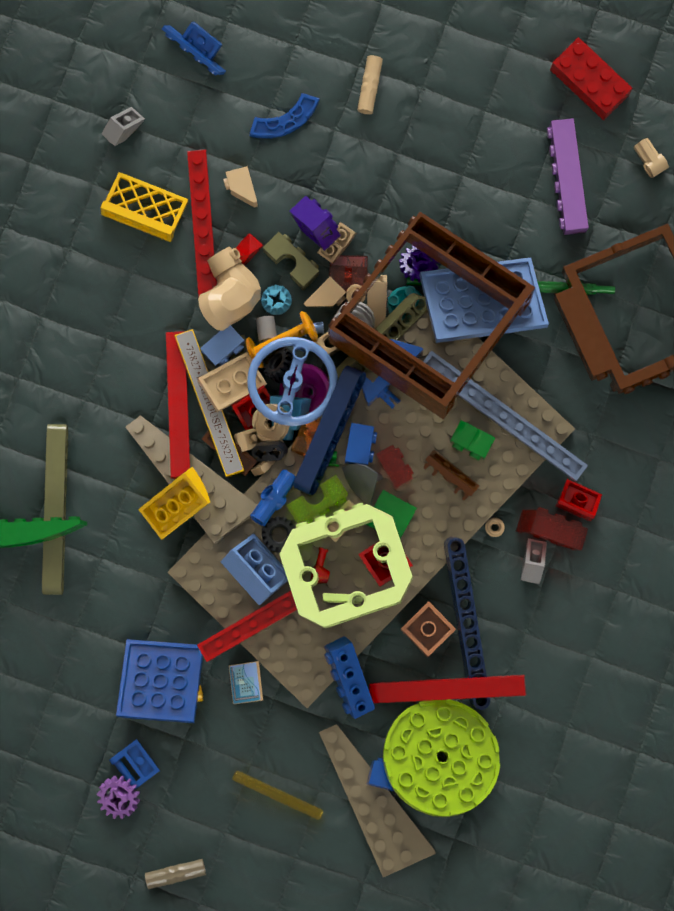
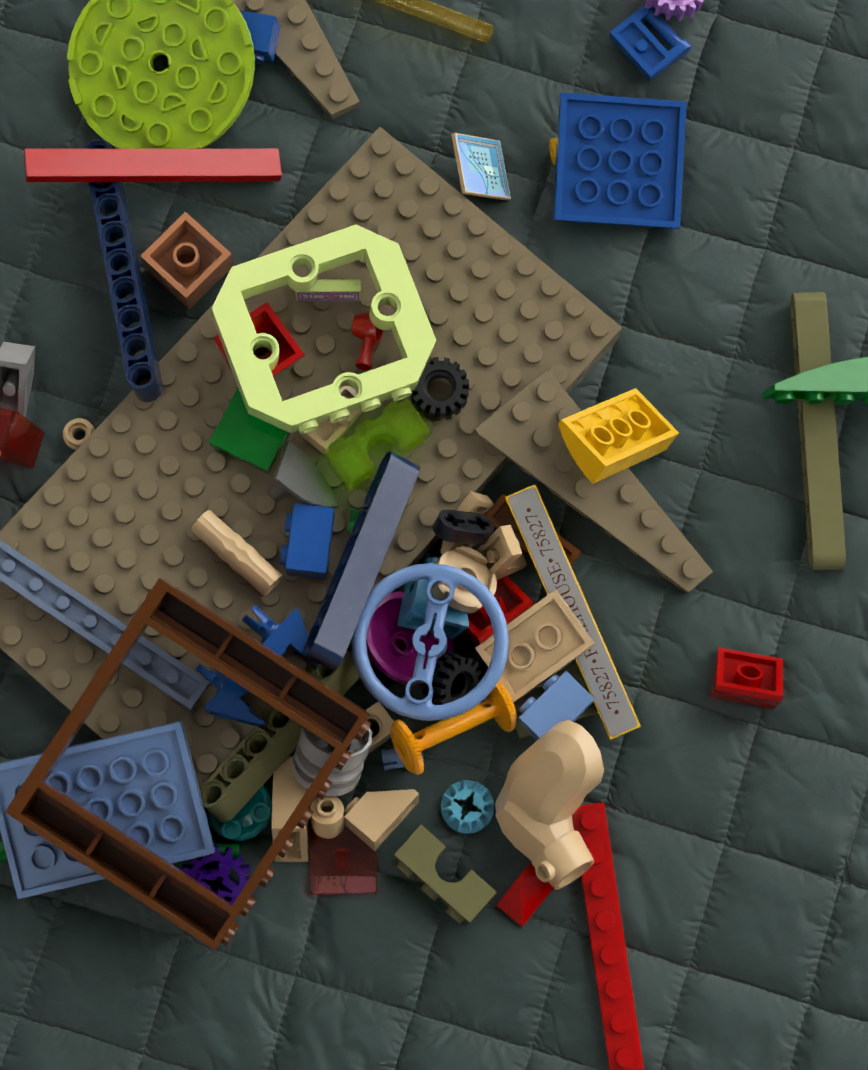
camera: 175 degrees right, 5 degrees down
yellow fence [100,172,188,242] -> none
red tile [166,331,190,479] -> none
red plate [197,591,297,662] -> none
medium blue slope [220,533,288,606] -> none
tan slope [223,166,258,208] -> none
blue piece [250,470,296,526] -> none
light grey brick [255,316,277,343] -> none
dark purple brick [289,196,341,251] -> none
clear orange slope [291,413,321,457] -> none
tan slope [317,222,357,264] -> none
blue brick [324,636,375,719] -> none
clear red brick [376,445,414,490] -> none
reddish brown plate [423,450,480,500] -> none
green brick [450,420,495,461] -> none
none -> tan axle [191,510,283,597]
none -> red slope [710,647,783,709]

